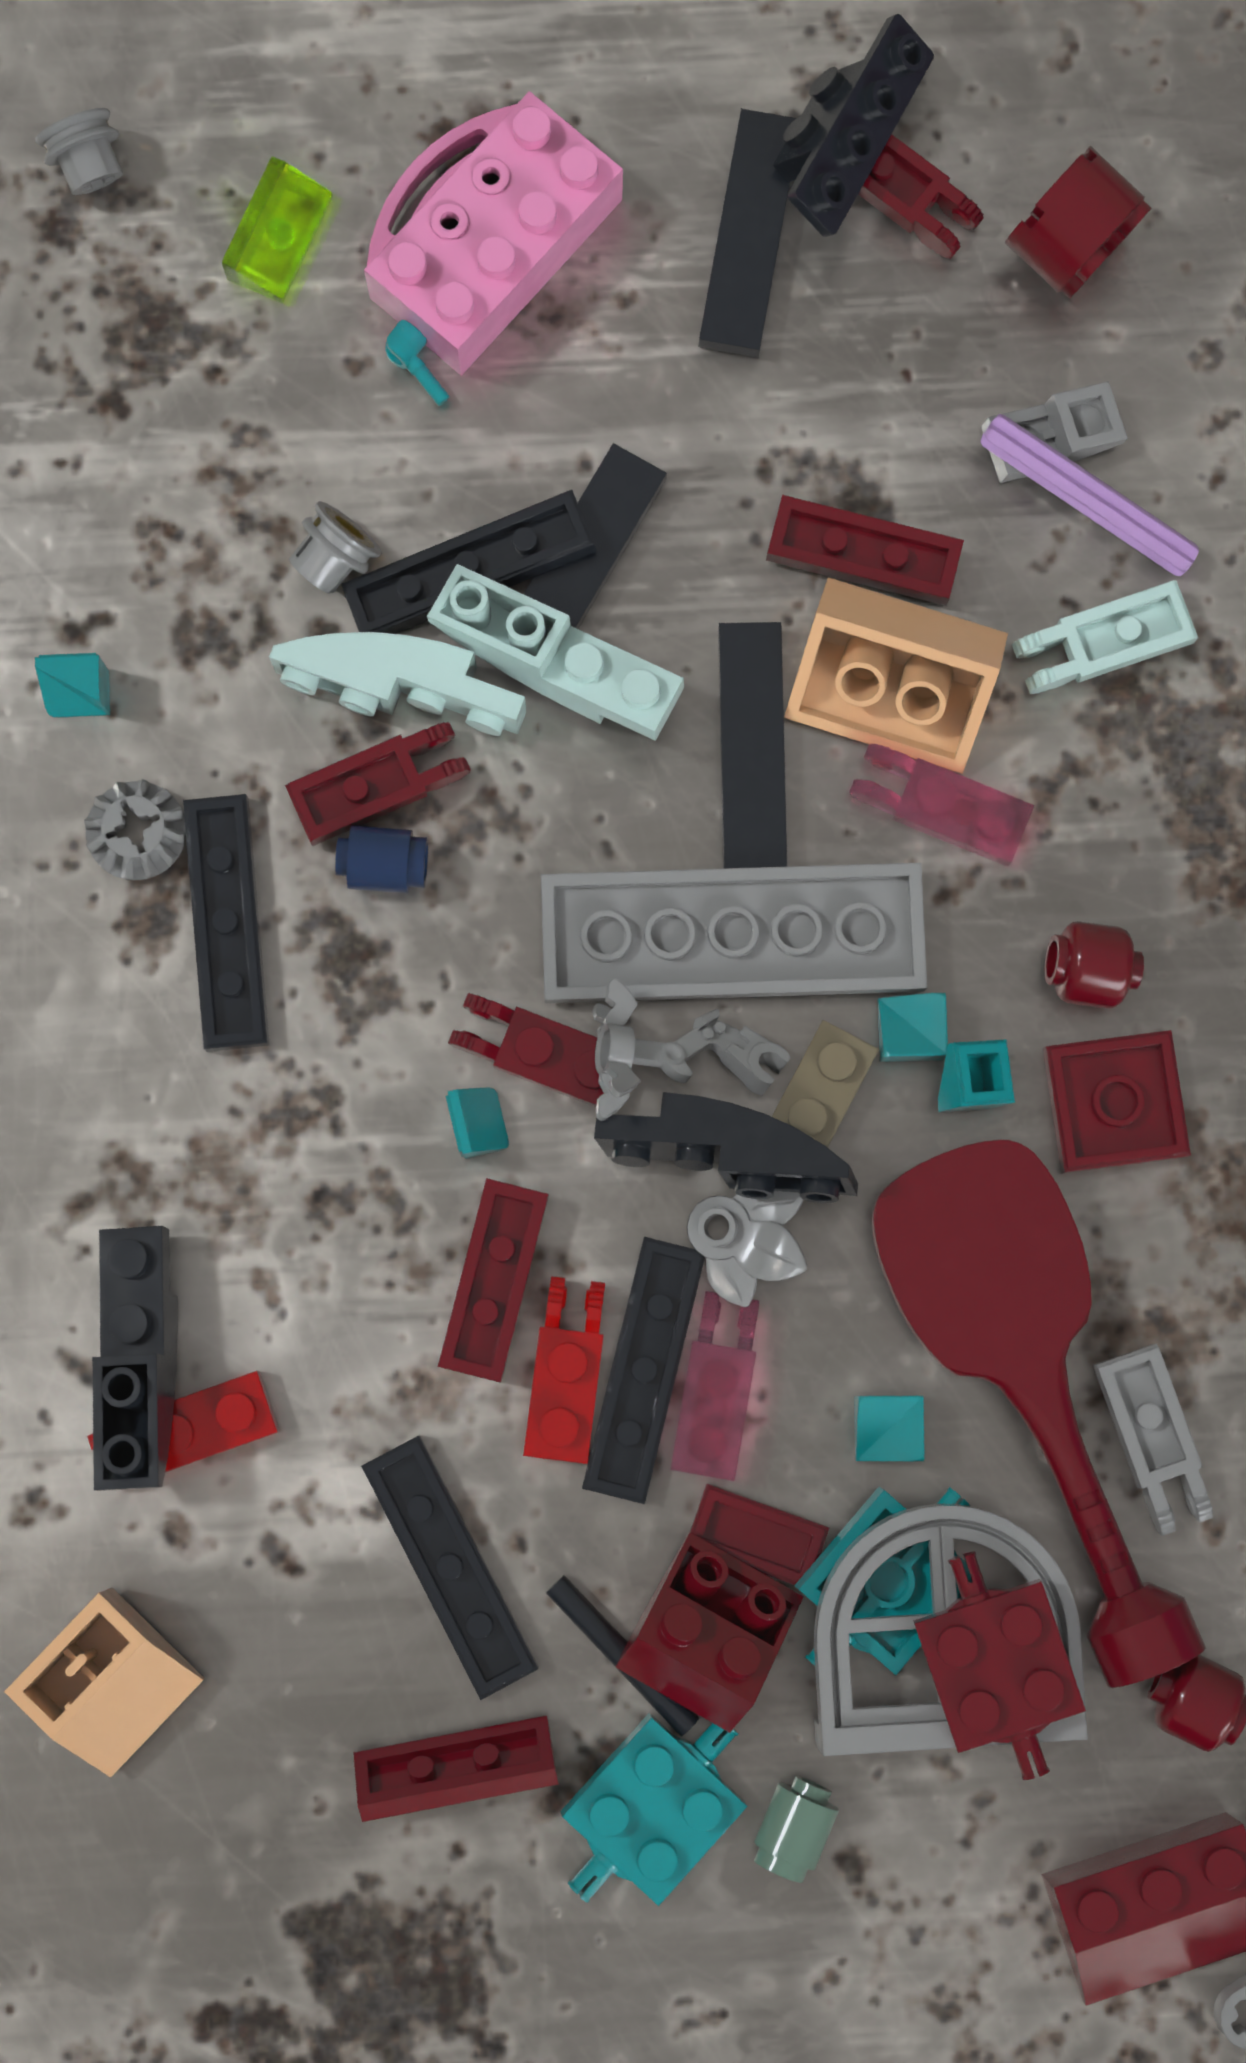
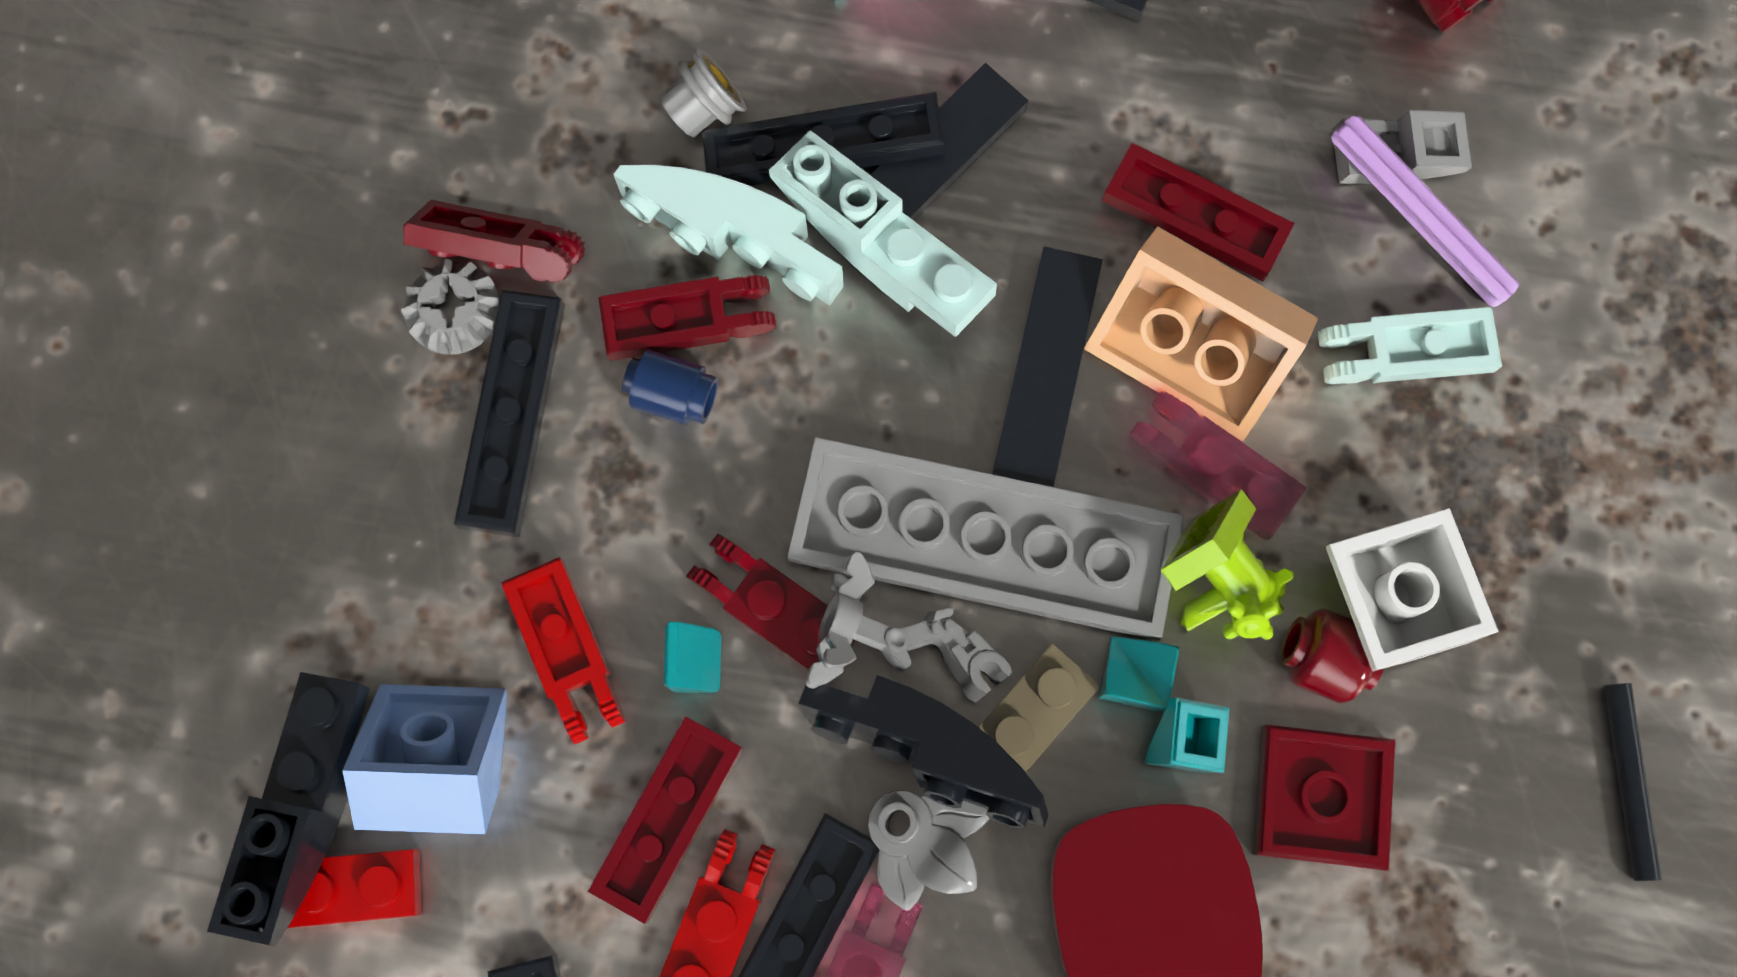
camera: 20 degrees right, 5 degrees down
teal slope [35,653,110,717] -> none
none -> light blue slope [342,684,507,834]
none -> dark red hinge [403,200,586,283]
none -> red hinge [501,557,626,744]
none -> lime piece [1160,489,1294,640]
none -> white slope [1326,508,1499,672]

